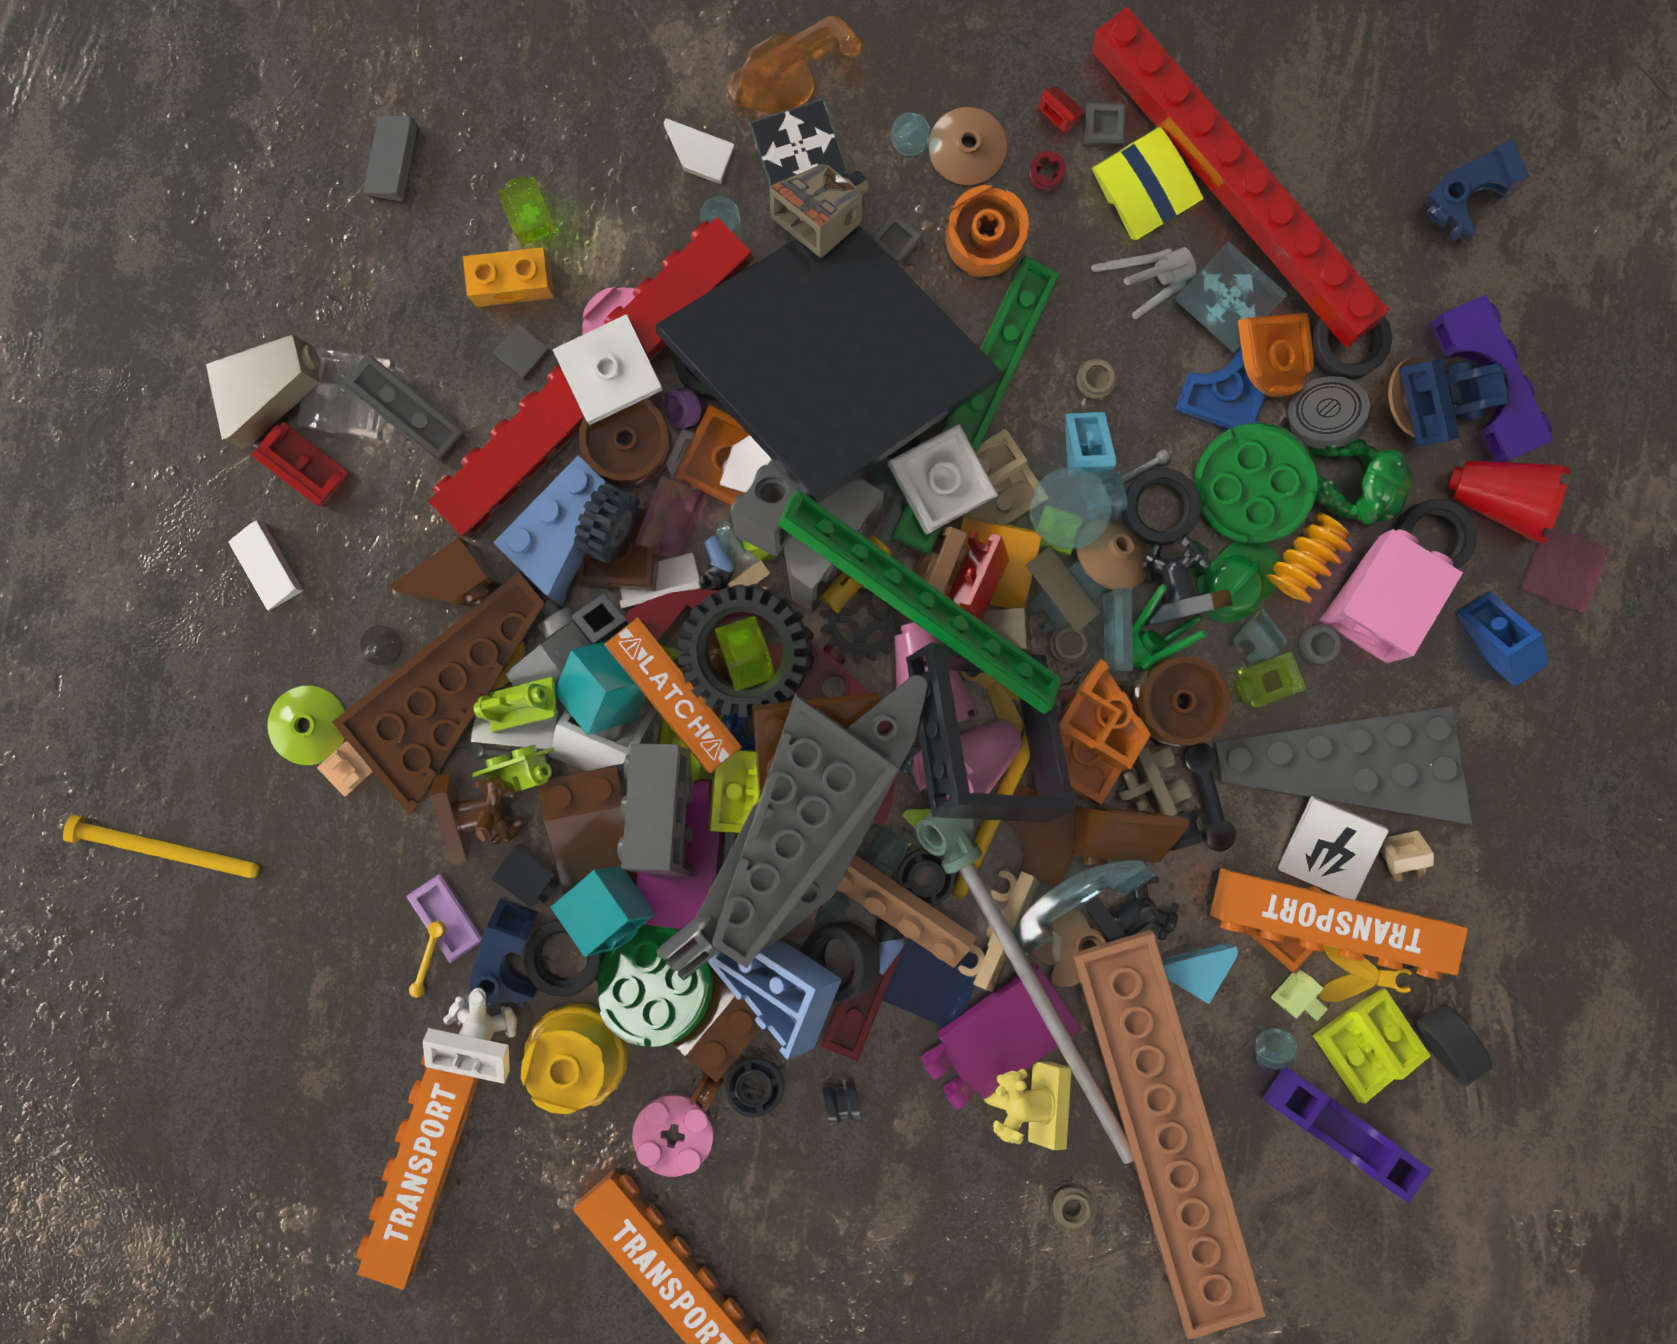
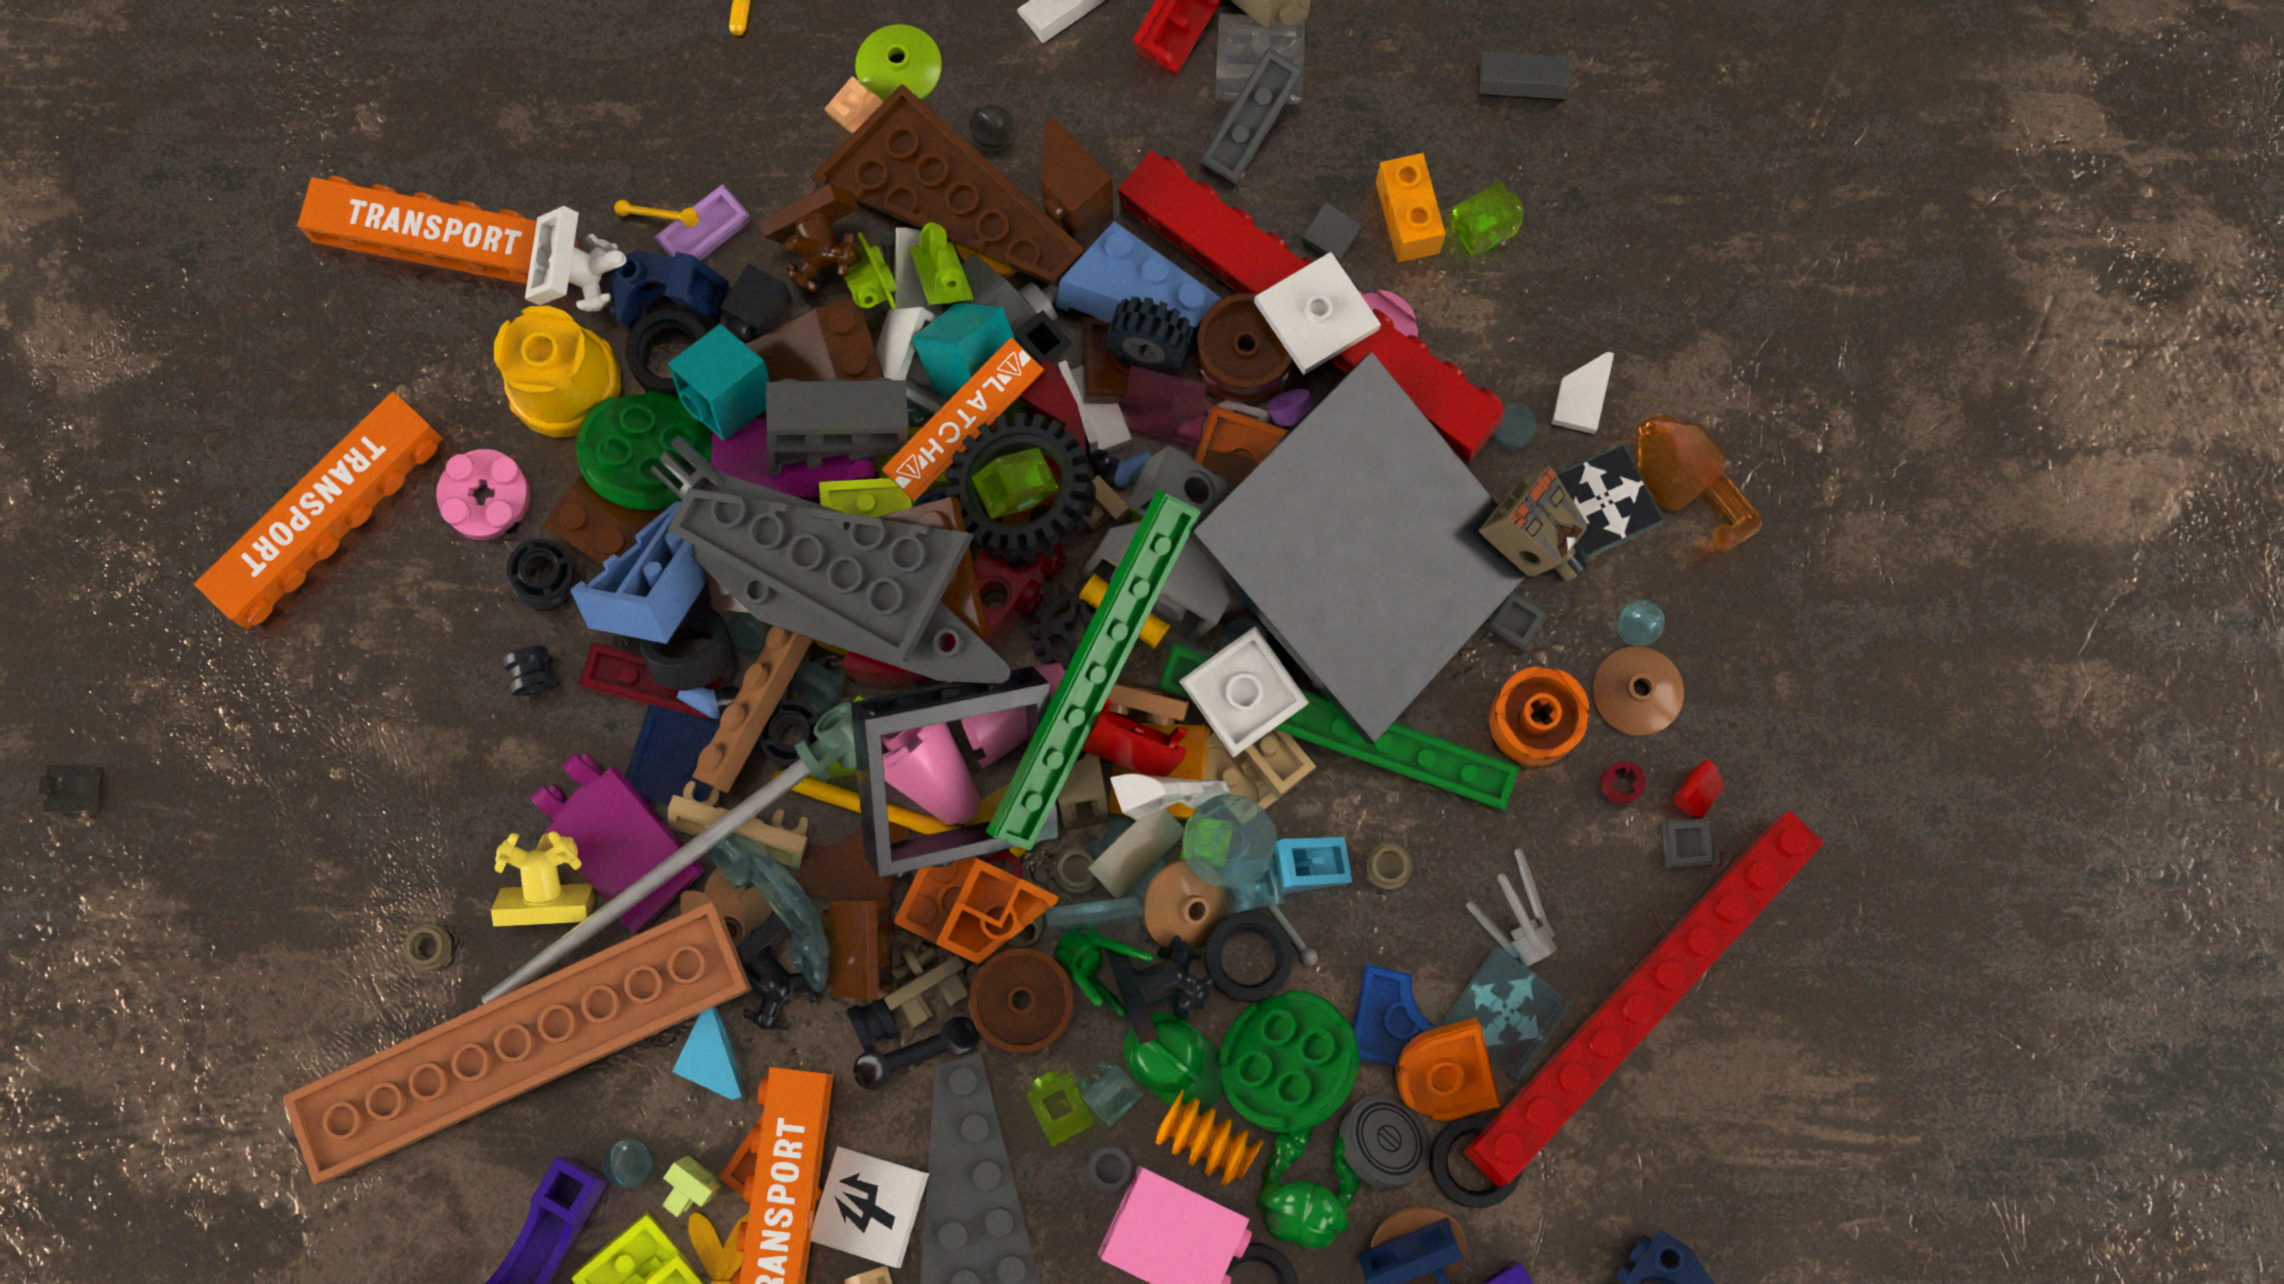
camera: 85 degrees right, 10 degrees down
reddish brown bush [689,1072,724,1111] -> none
neon yellow slope [1091,127,1204,240] -> none
none -> white slope [1110,774,1231,820]

